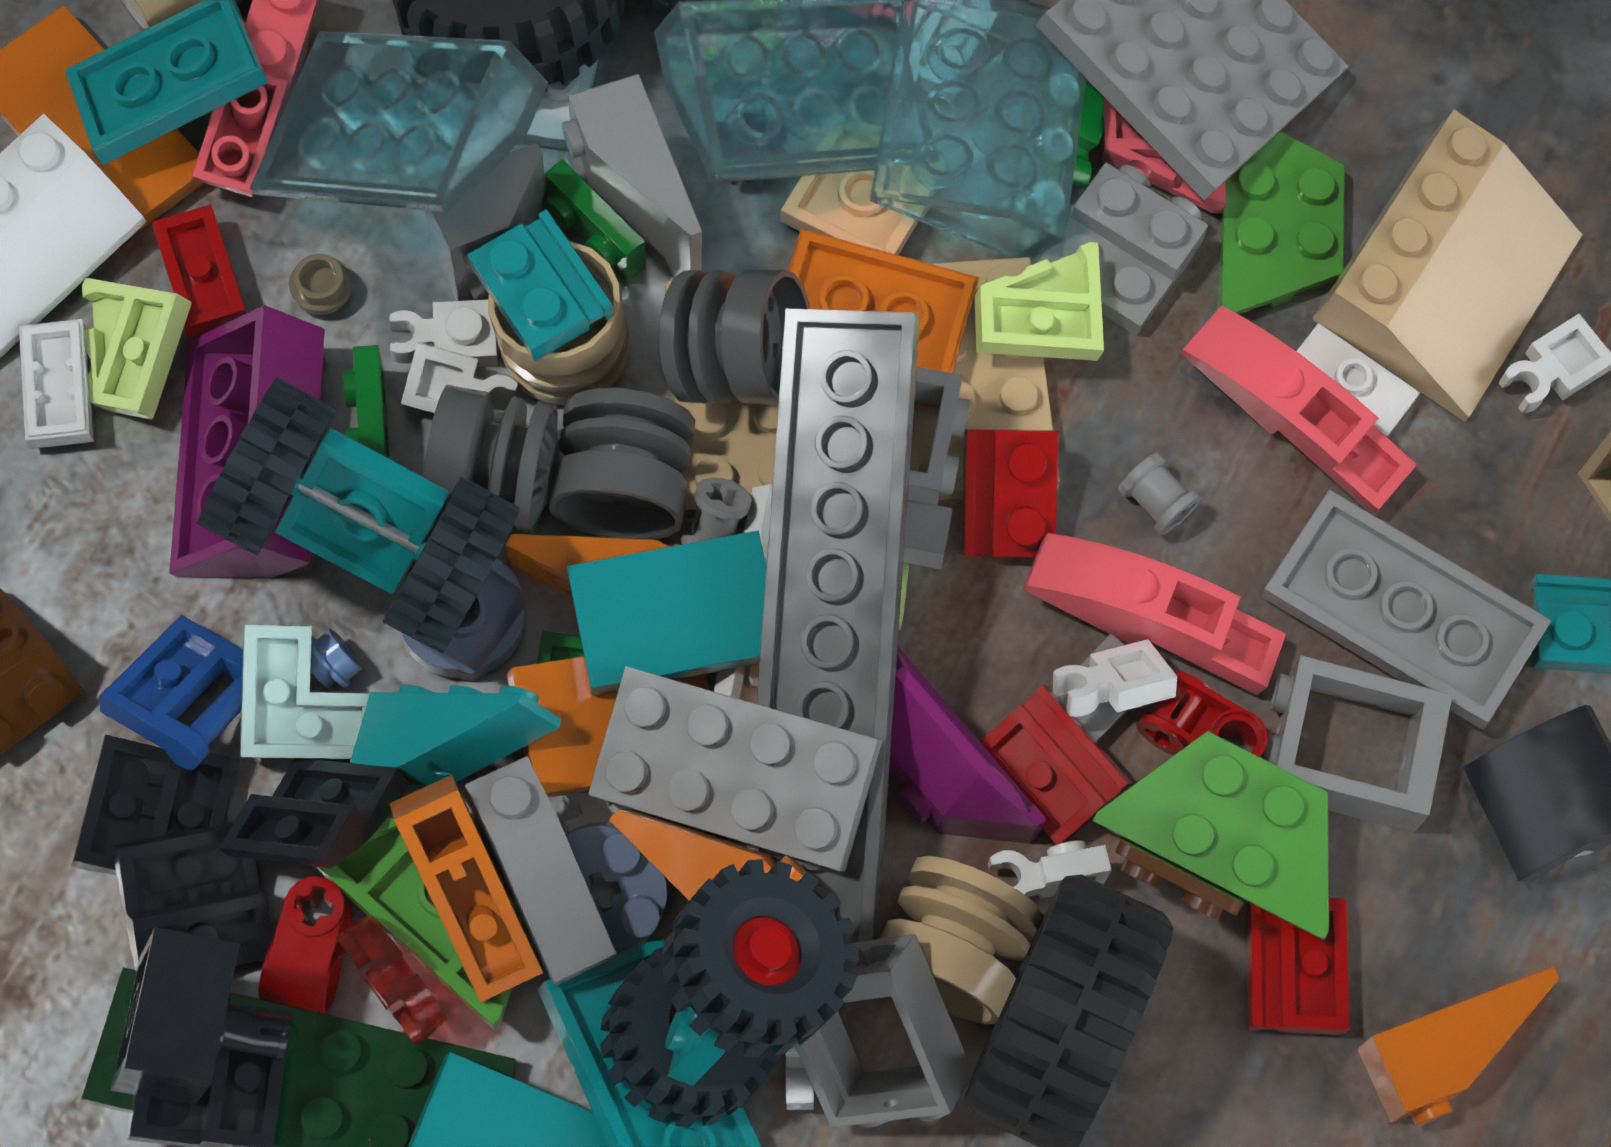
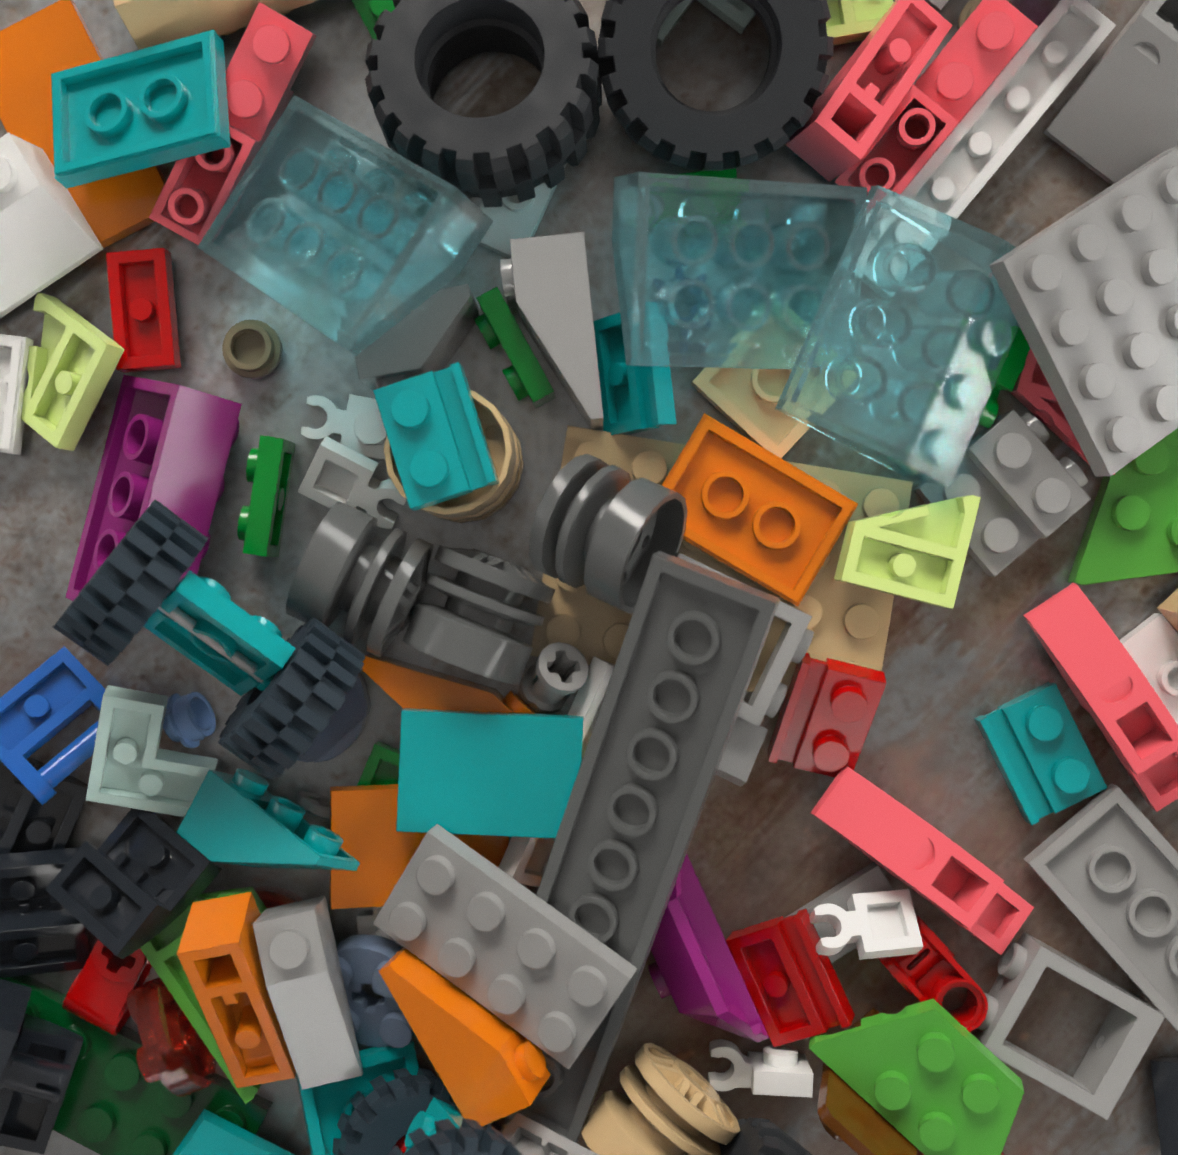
camera: 20 degrees right, 20 degrees up
light grey bush [1118,452,1202,536] -> none
none -> teal plate [593,304,677,435]
none -> teal plate [974,682,1107,825]

